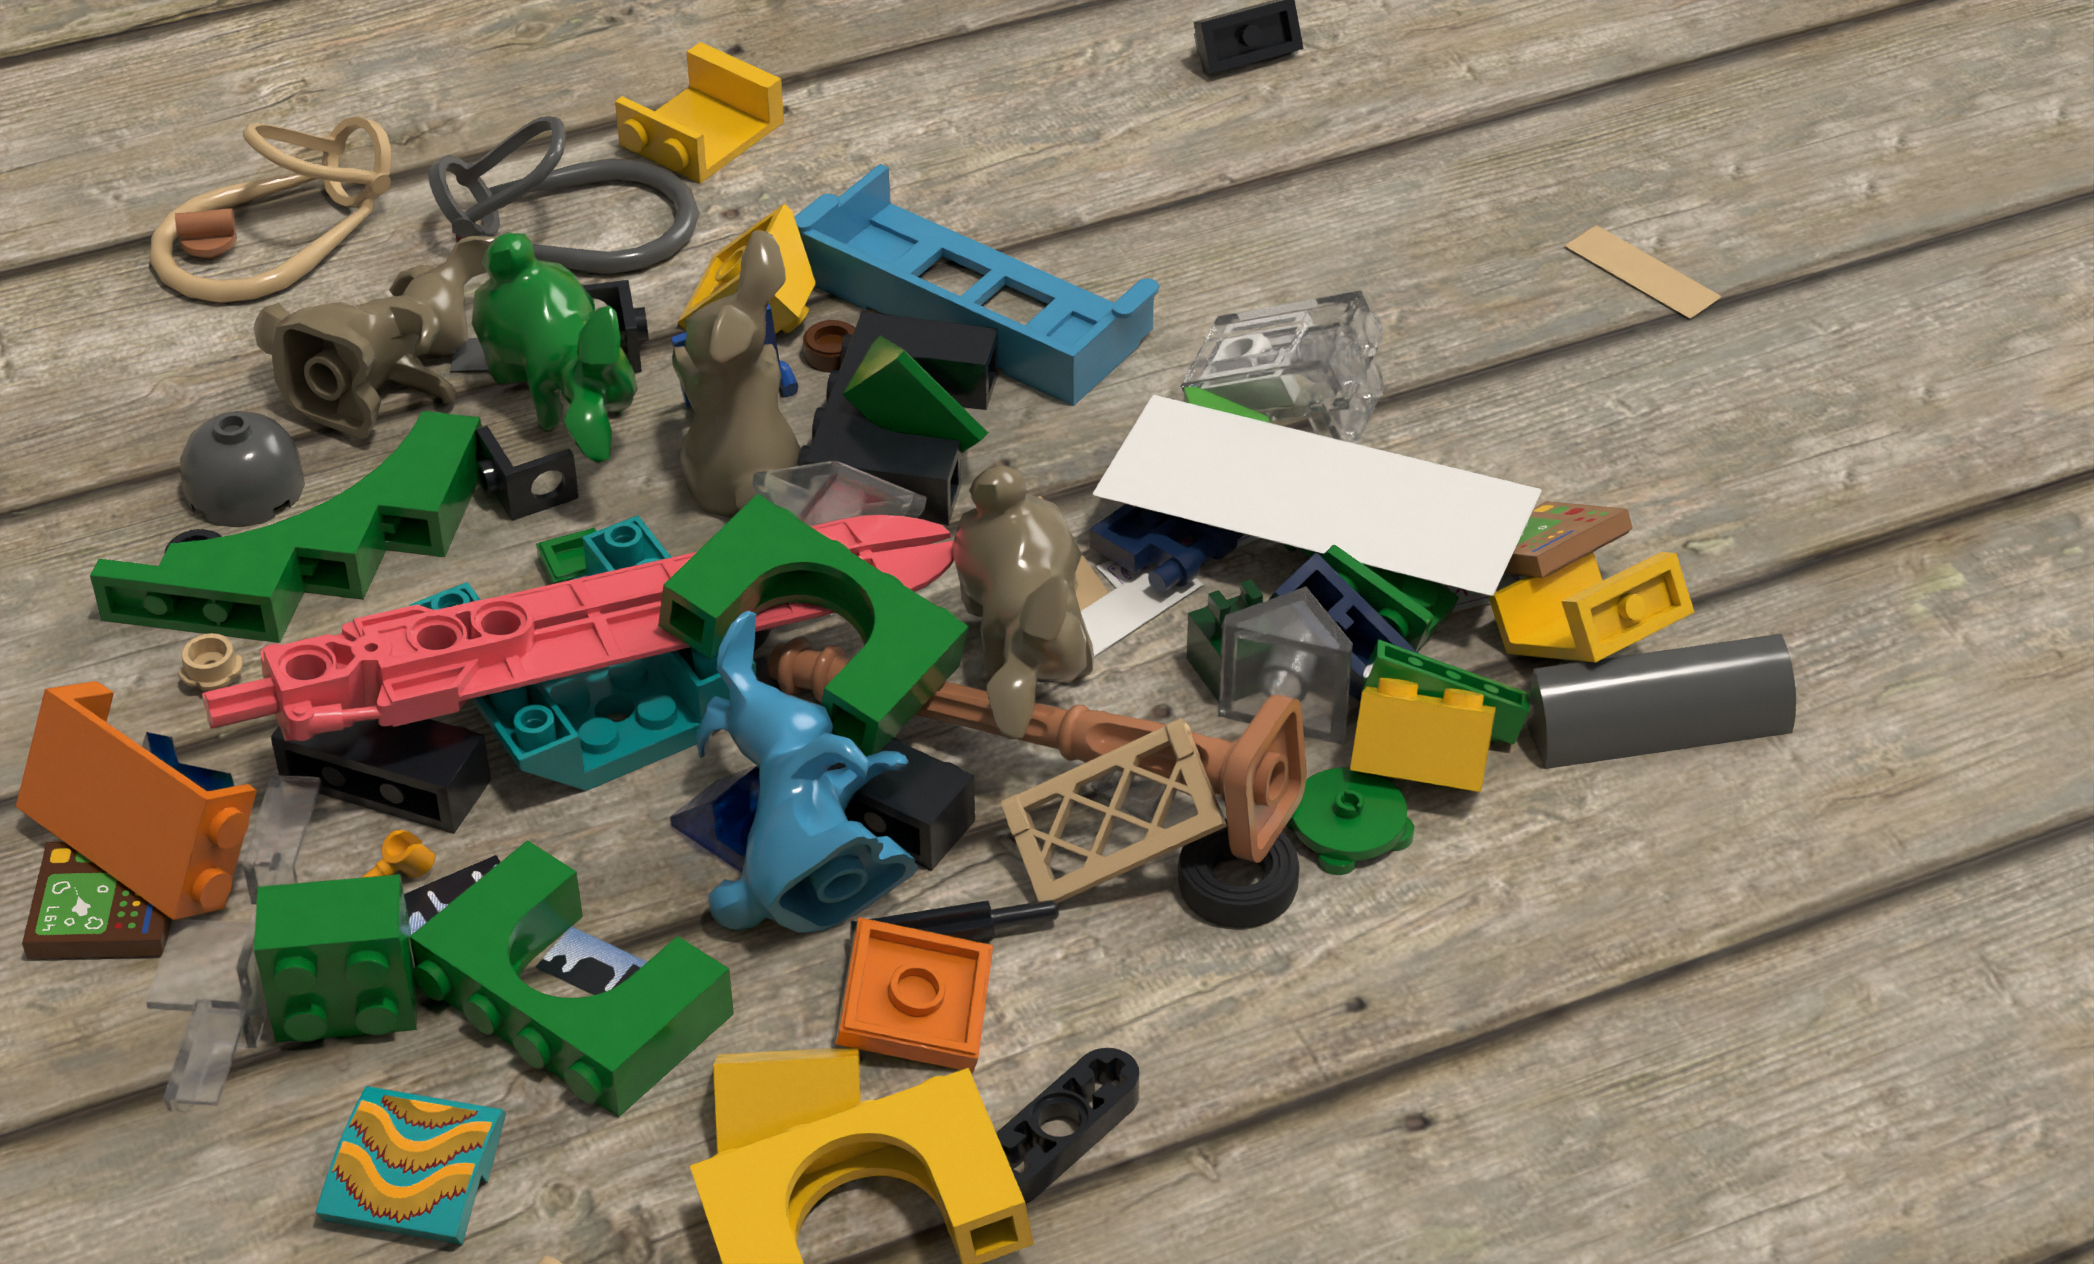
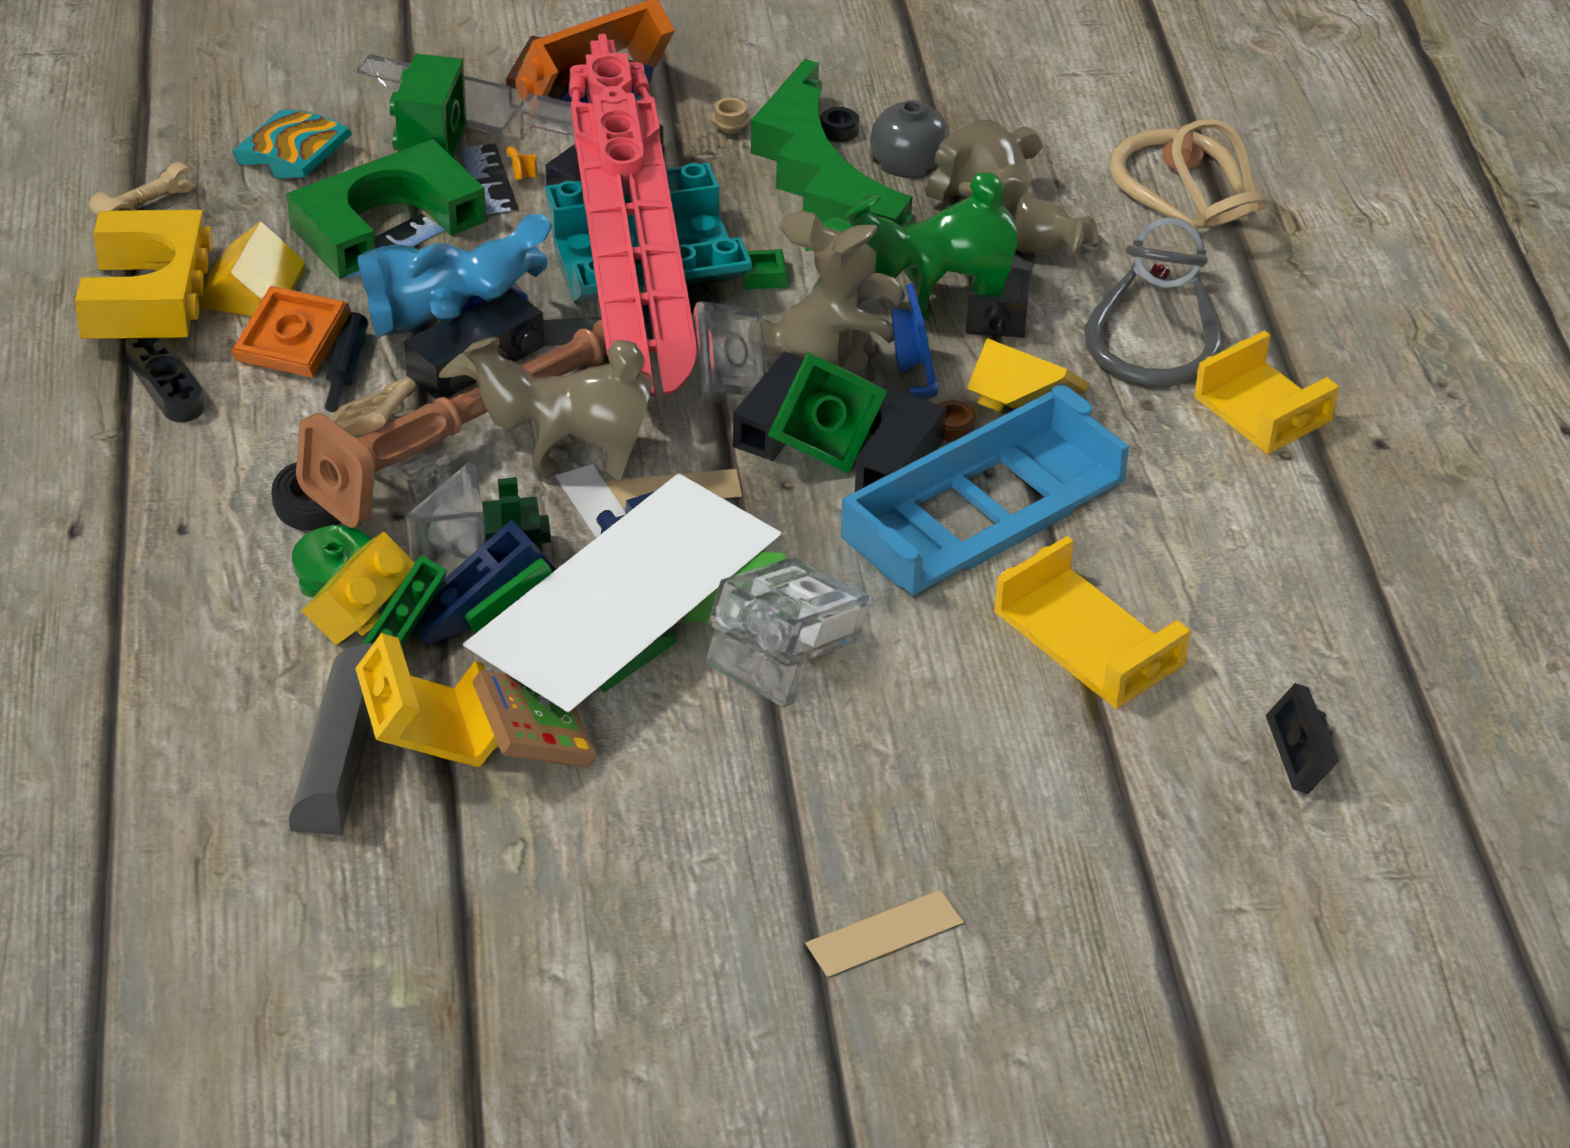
camera: 105 degrees right, 0 degrees up
green arch [658,493,969,757] -> none
none -> yellow panel [994,536,1191,709]

